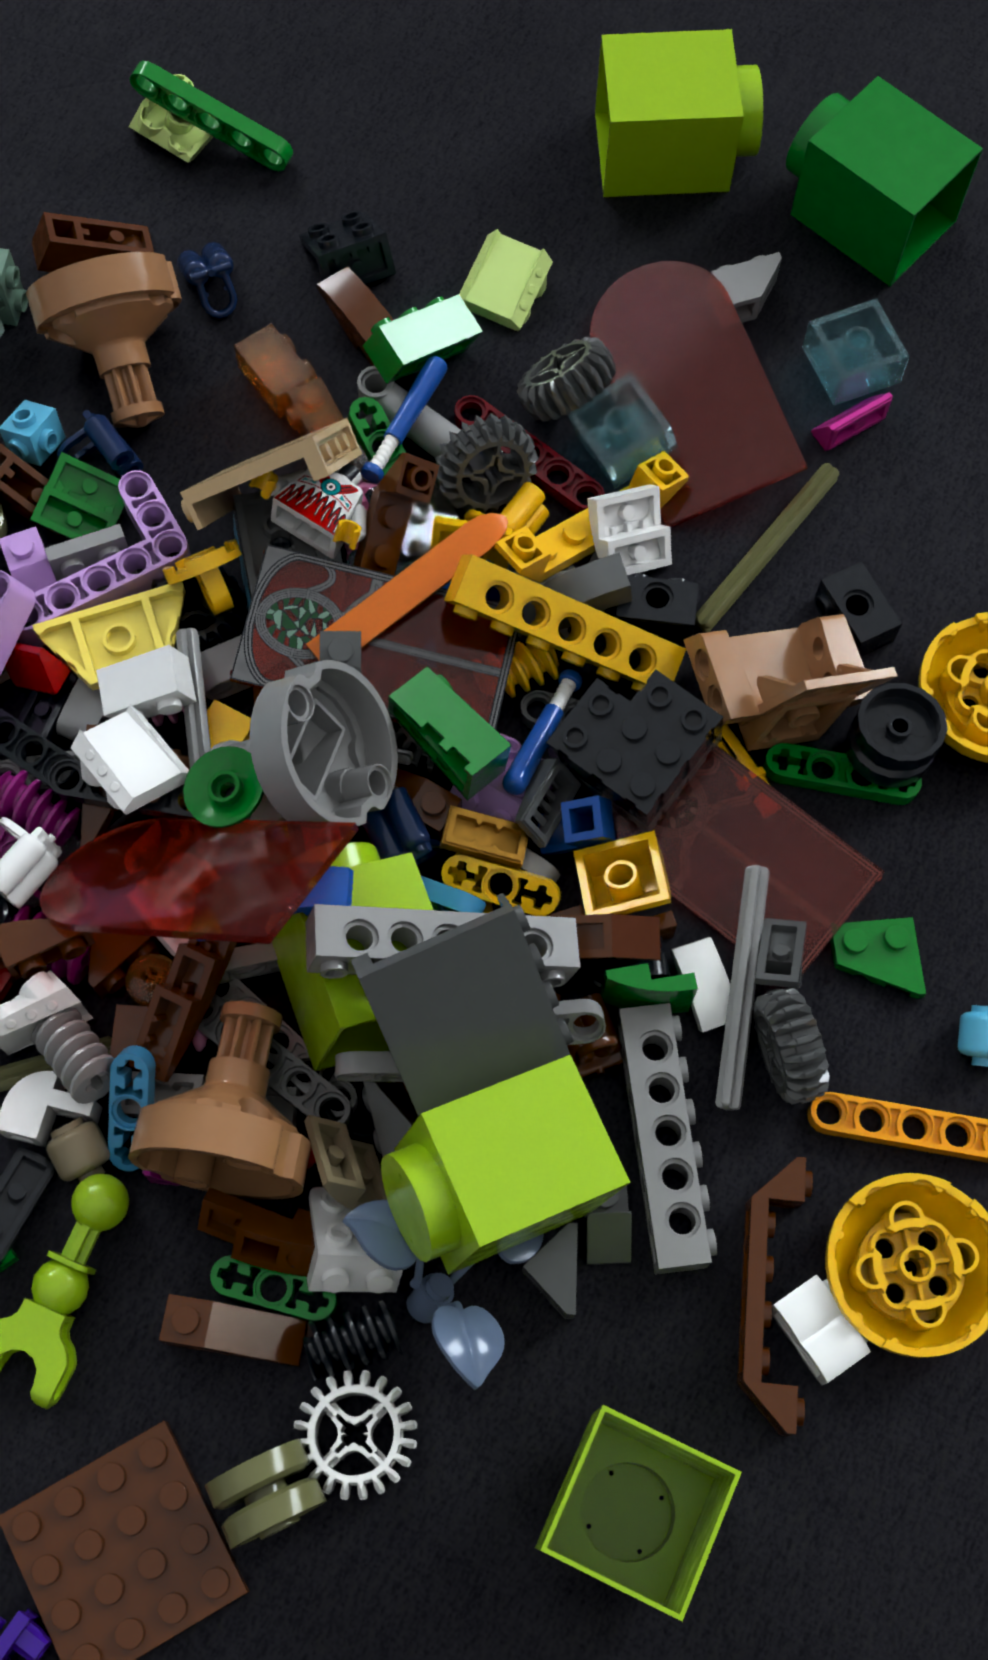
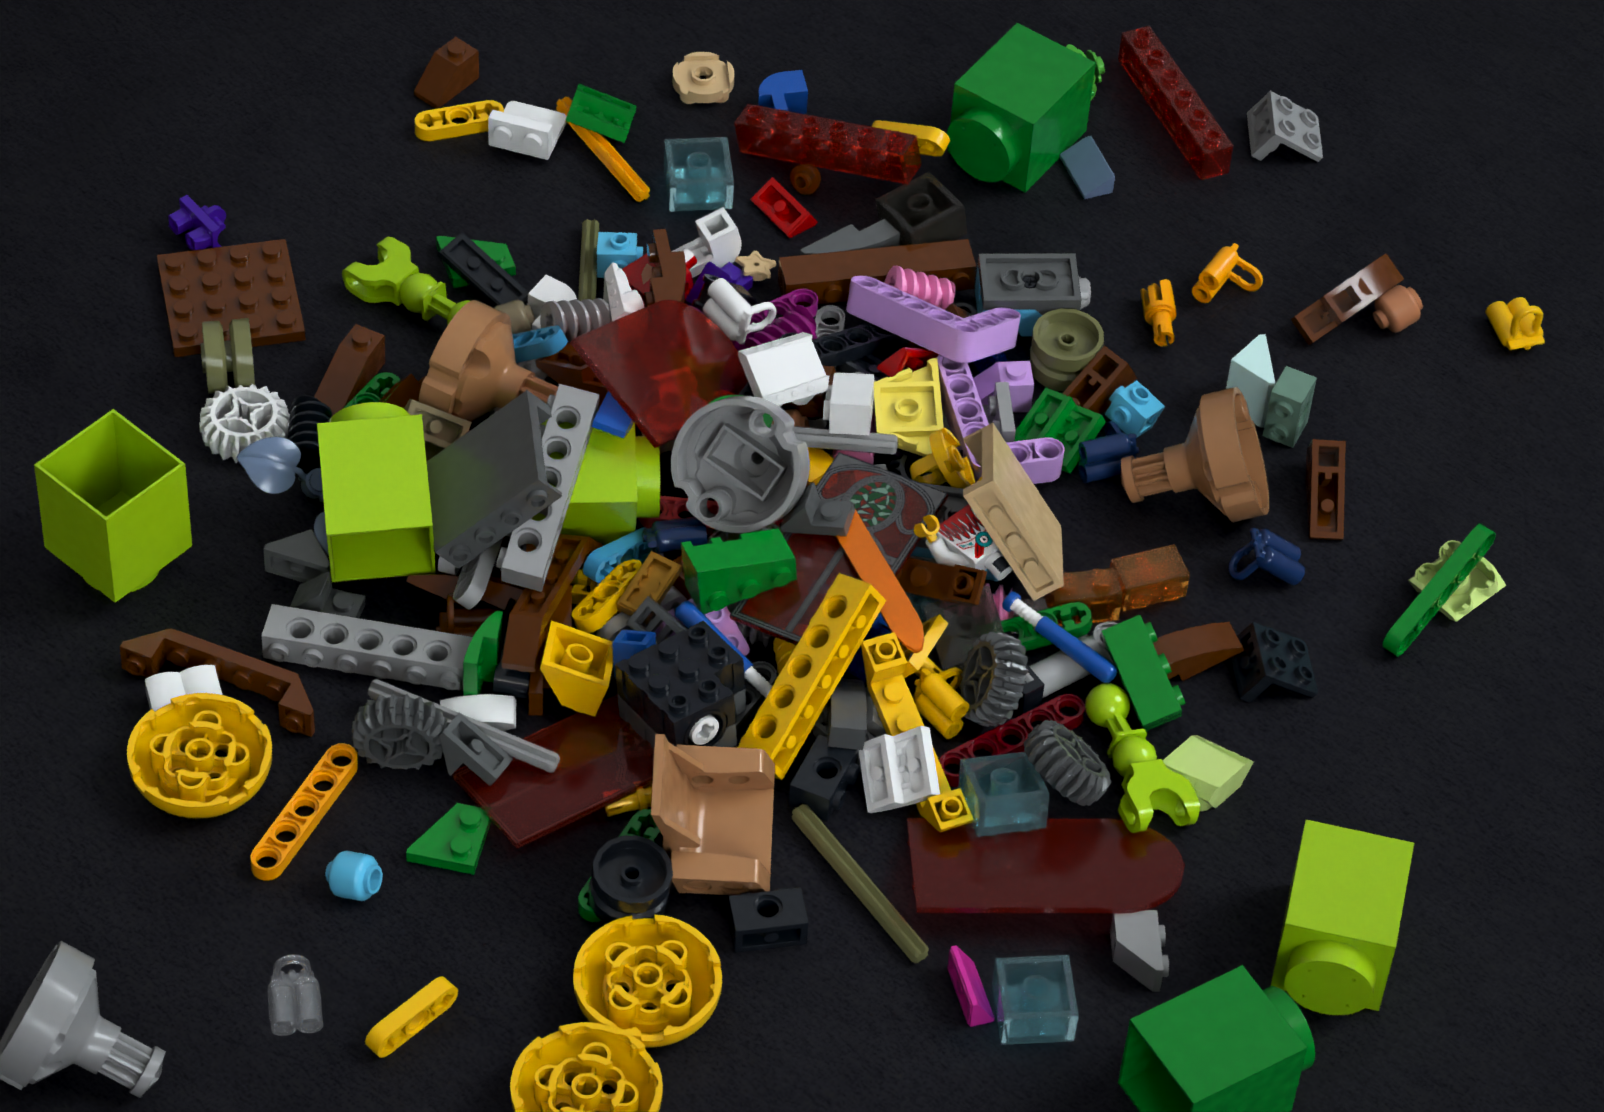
camera: 105 degrees right, 20 degrees down
none -> lime piece [1085,683,1200,833]

